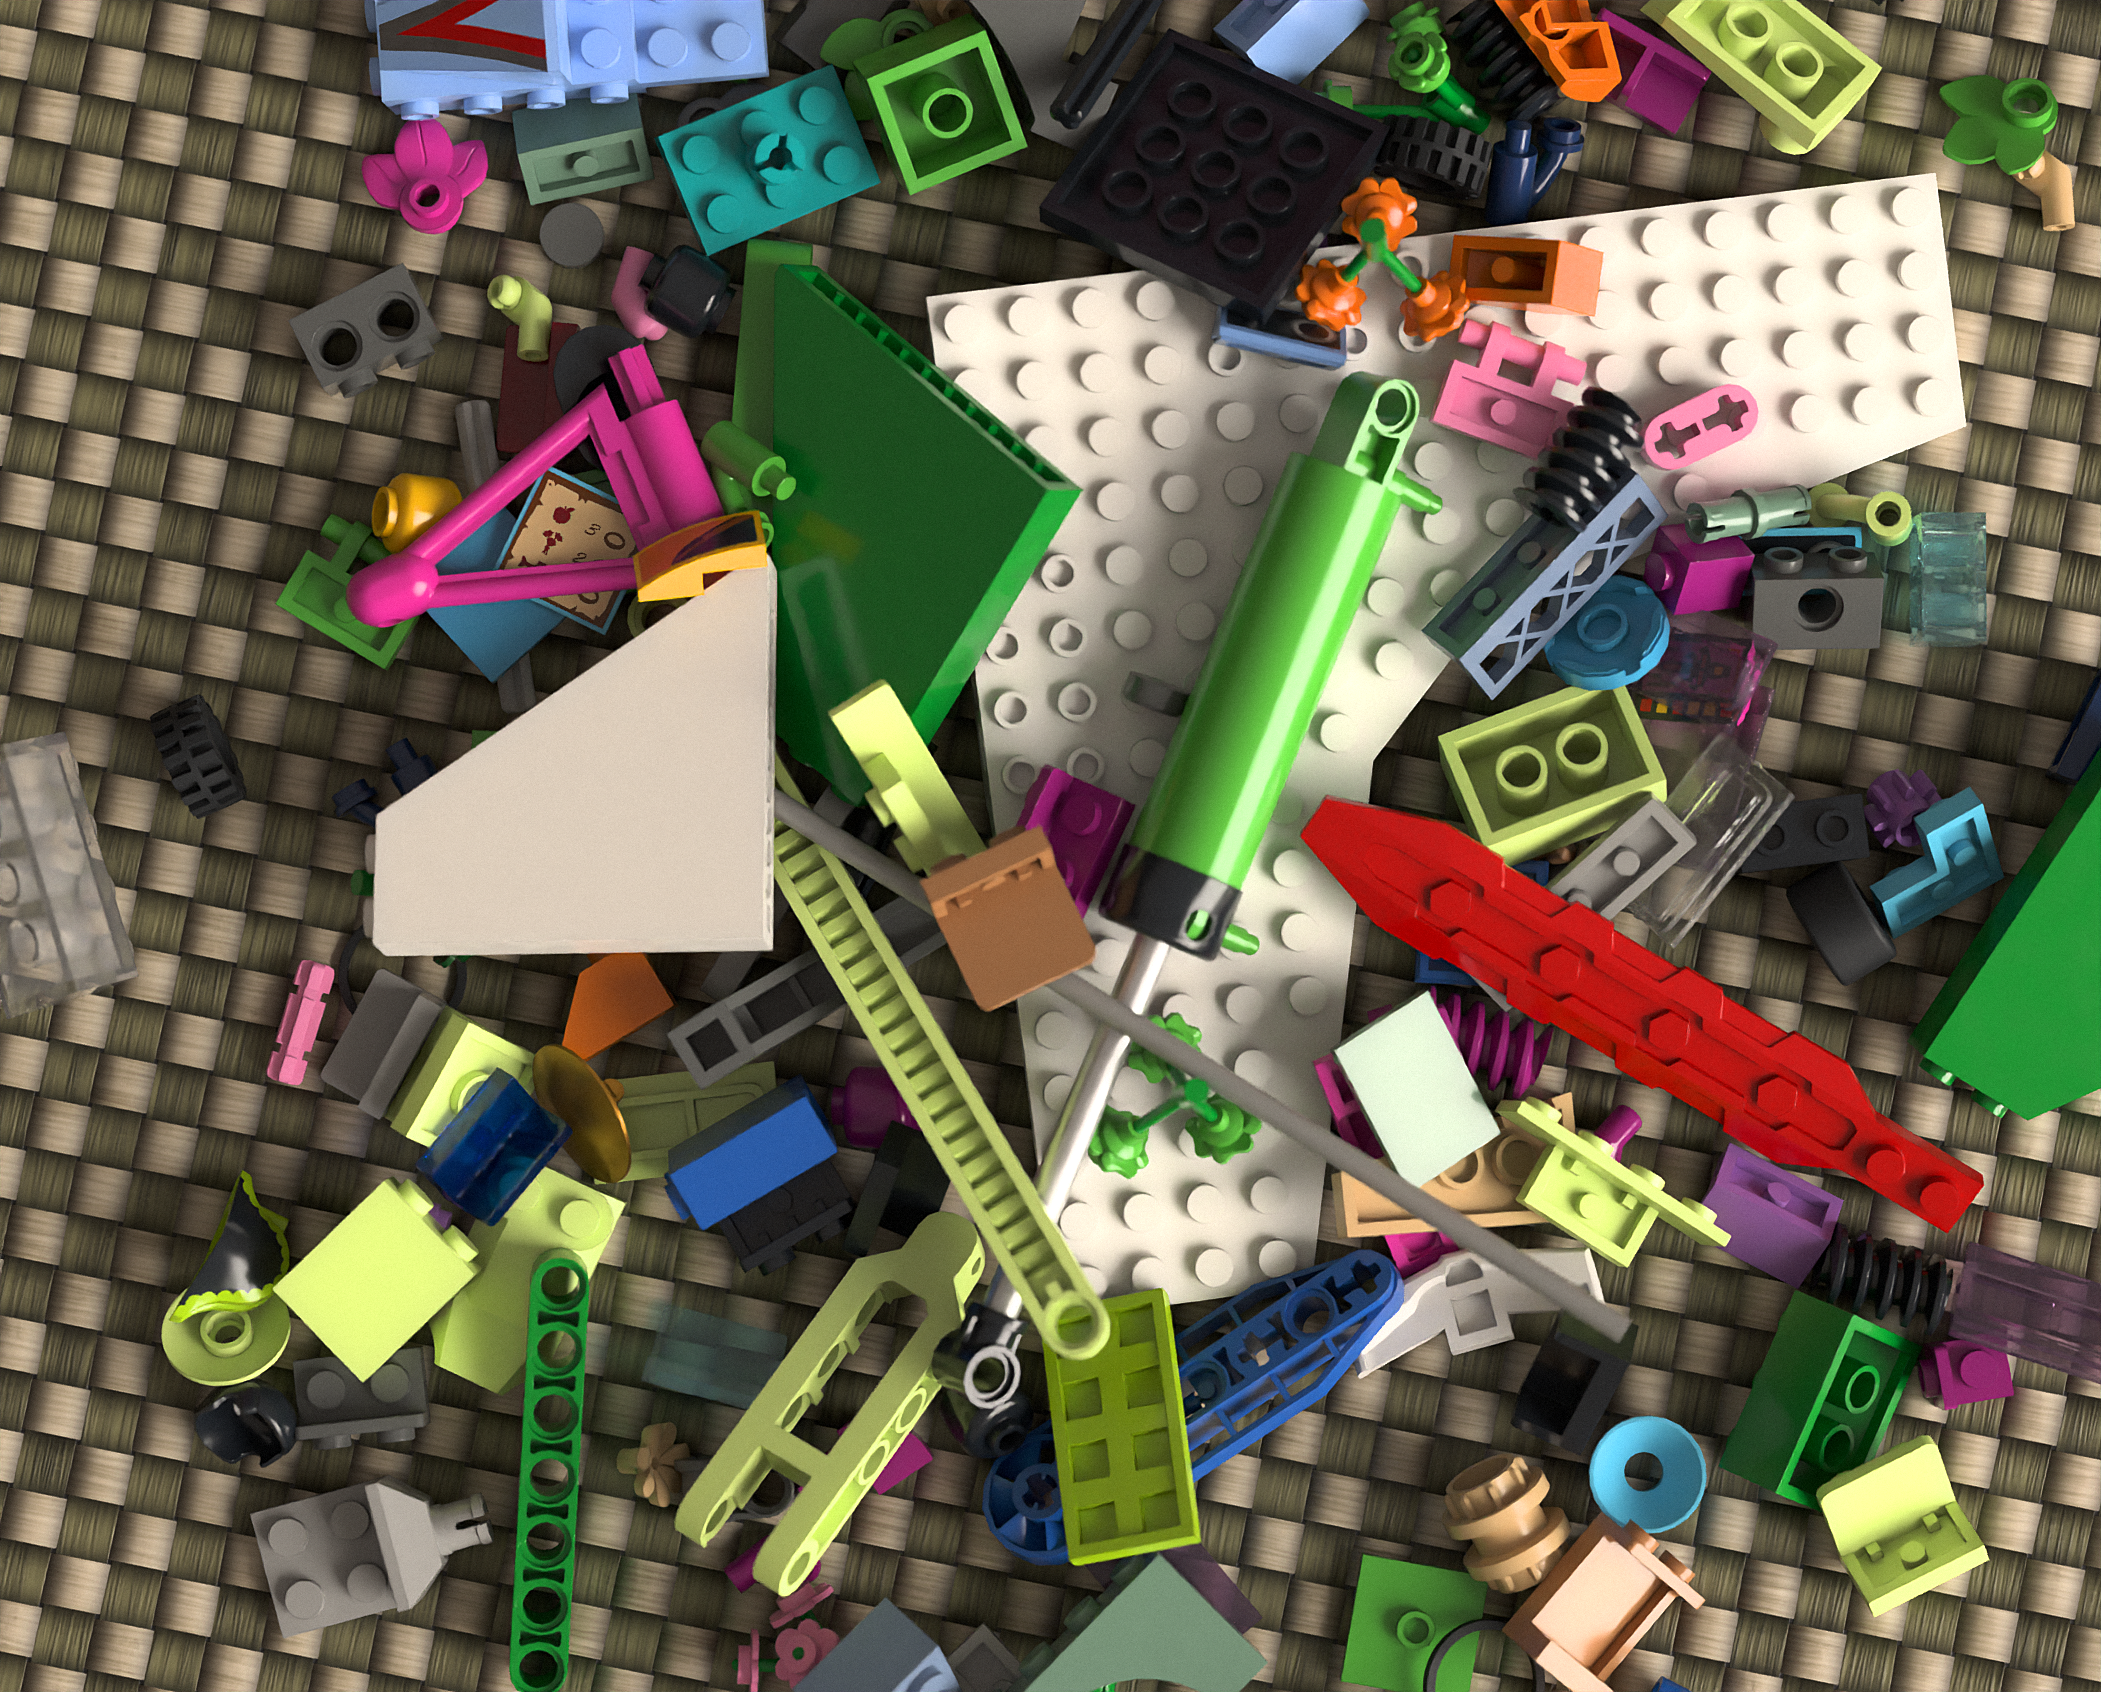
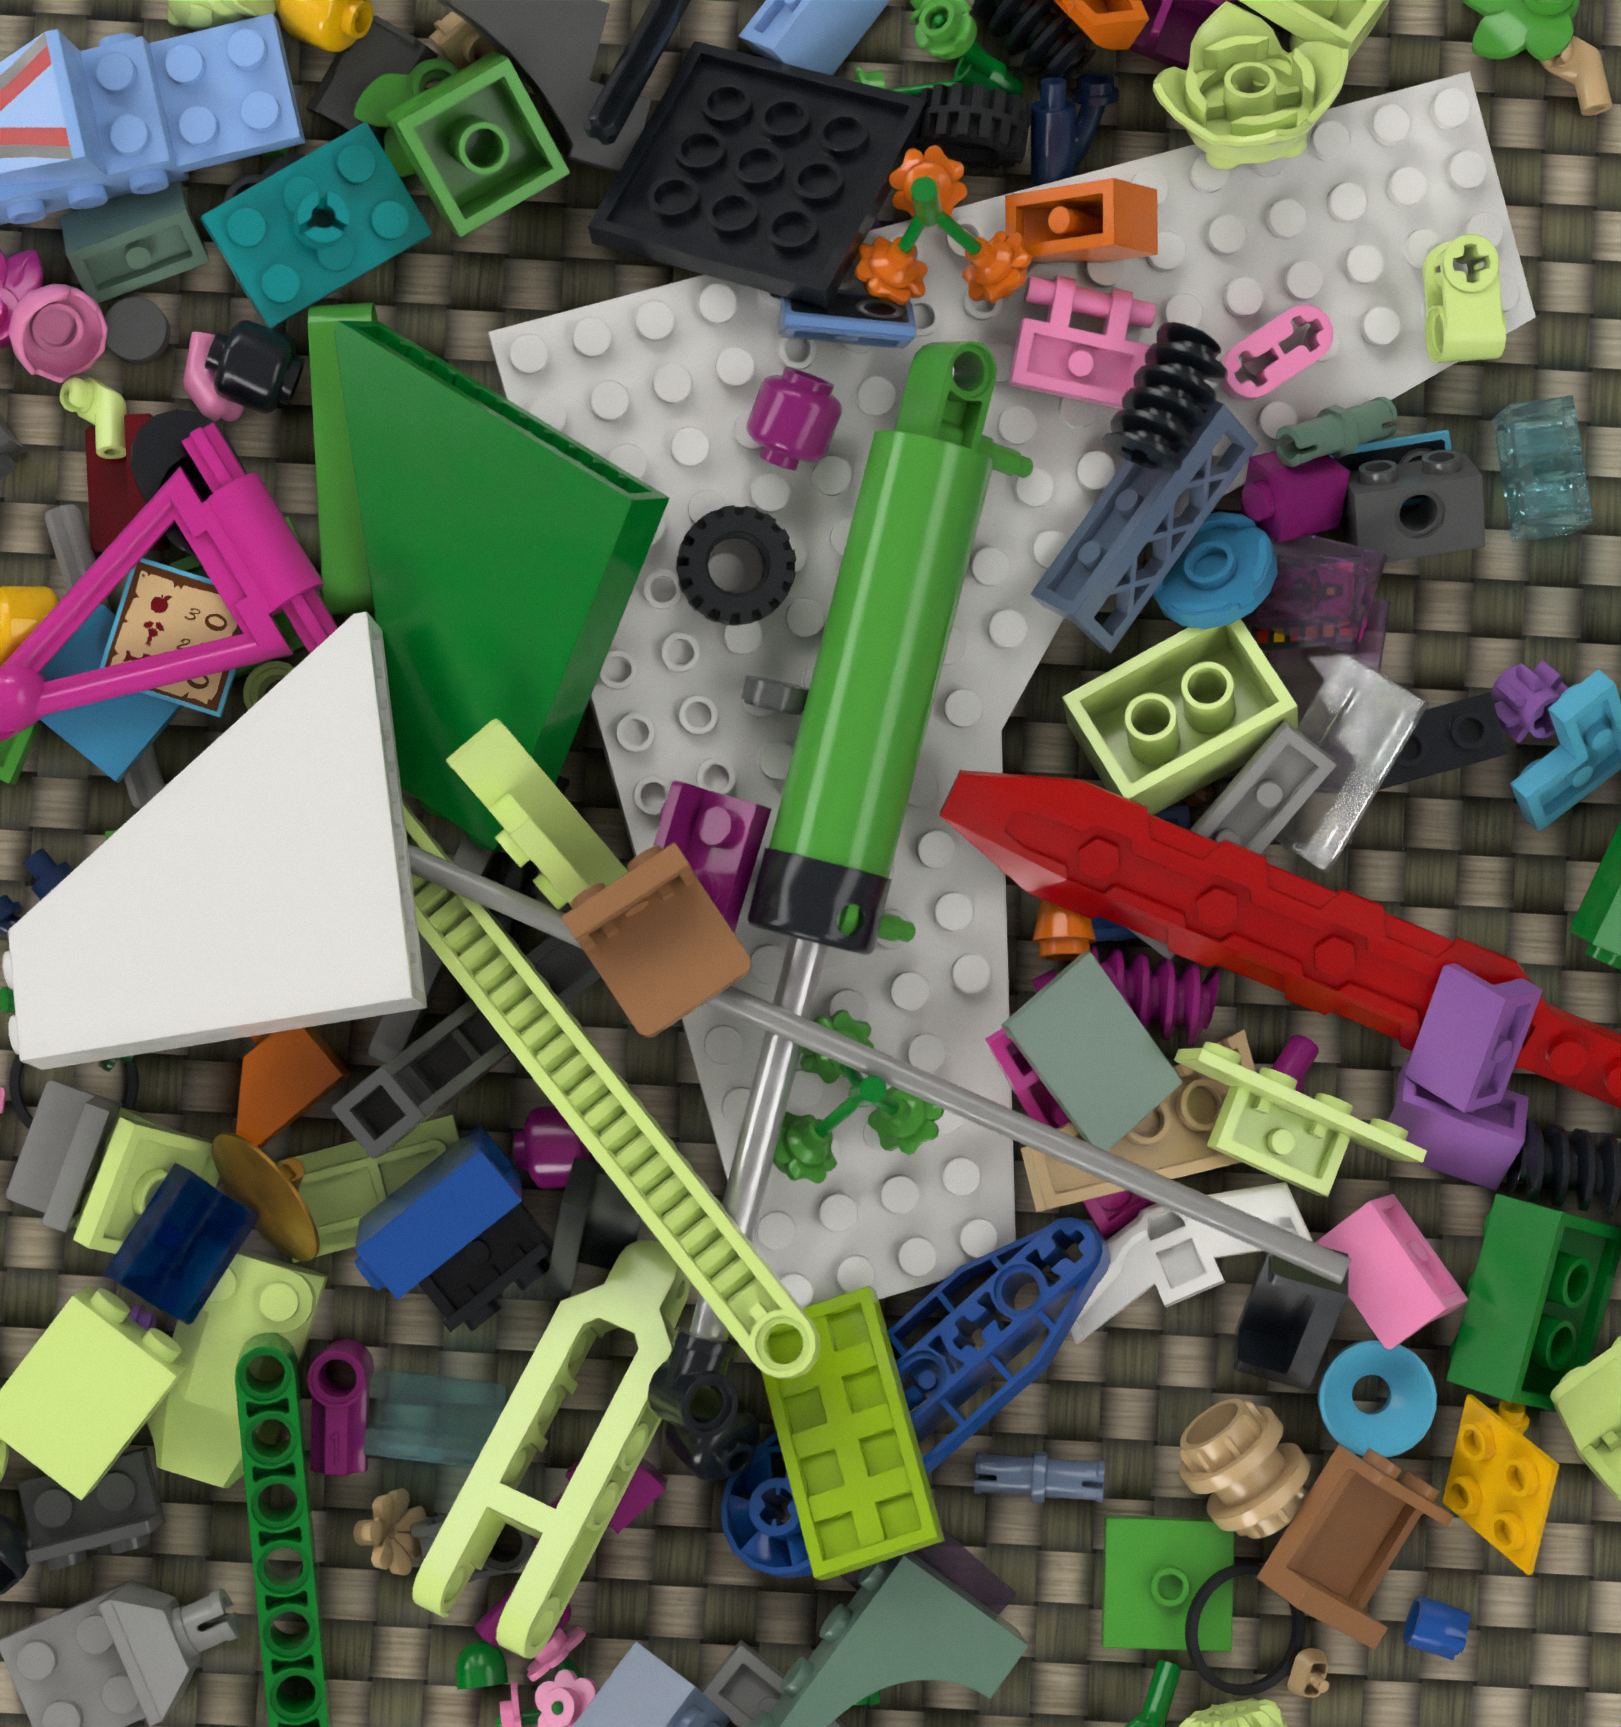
camera: 10 degrees left, 0 degrees up
slope [633,510,767,602] -> none
bright green plant [701,420,796,549] -> none
black tyre [1786,861,1897,986] -> none
yellowish green plant [1804,483,1912,546] -> none
none -> bright pink hair [8,284,108,383]
none -> magenta piece [307,1339,374,1475]
none -> green hinge [455,1640,508,1689]
none -> black tyre [676,505,796,626]
none -> magenta head [746,367,842,470]
none -> sand blue pin [974,1451,1105,1503]
none -> orange cone [1032,899,1097,961]
none -> yellowish green brick [1153,1,1349,170]
none -> bright pink panel [1316,1194,1469,1349]
none -> medium lavender panel [1406,963,1543,1113]
none -> yellowish green piece [1422,234,1506,363]
none -> yellow hinge [1442,1394,1560,1575]

